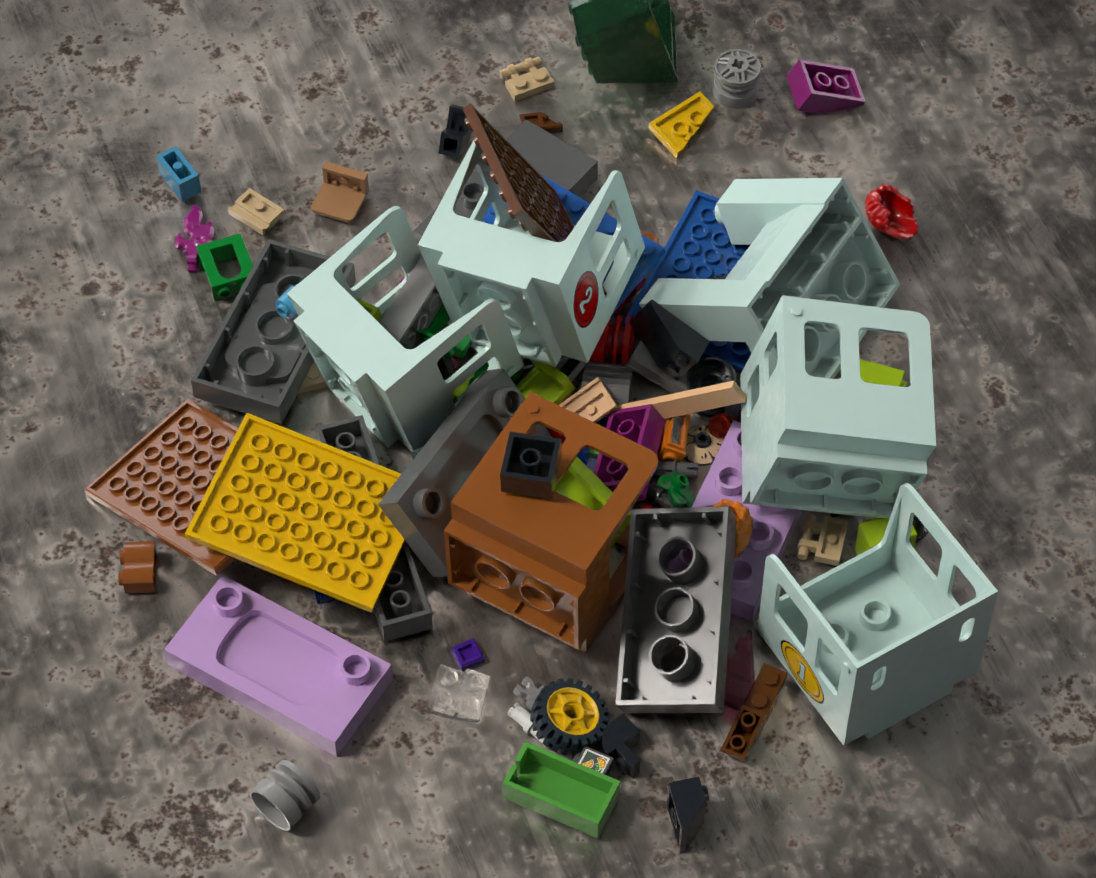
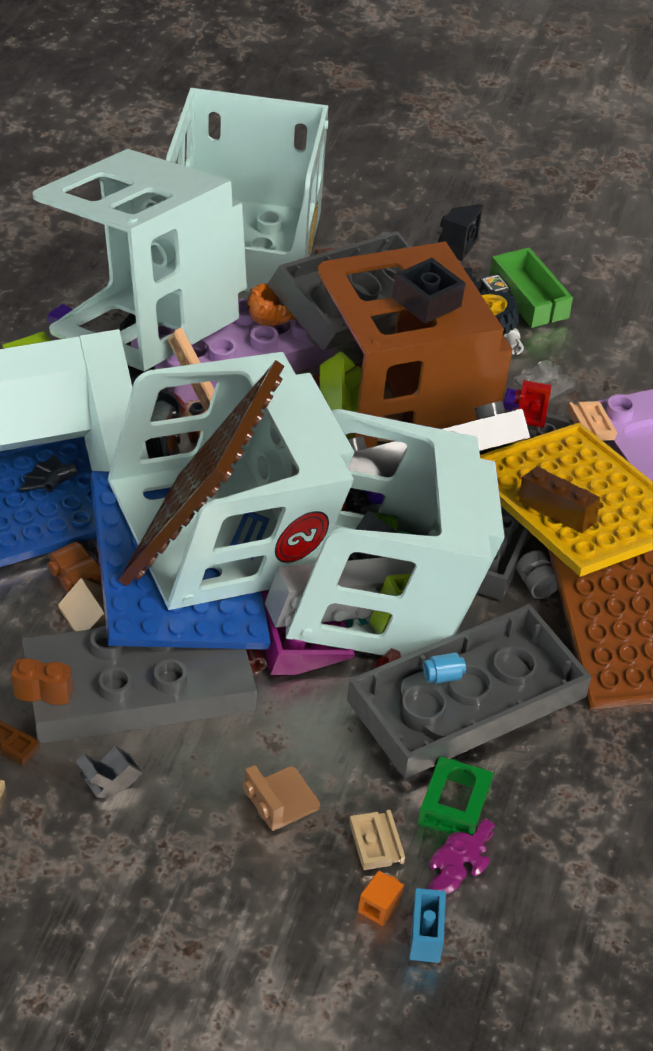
camera: 145 degrees left, 10 degrees down
none -> dark orange brick [11,658,73,705]
none -> orange brick [358,871,404,926]
none -> red bracket [513,380,552,428]
none -> reddish brown brick [519,467,600,533]
none -> light nougat plate [566,401,617,441]

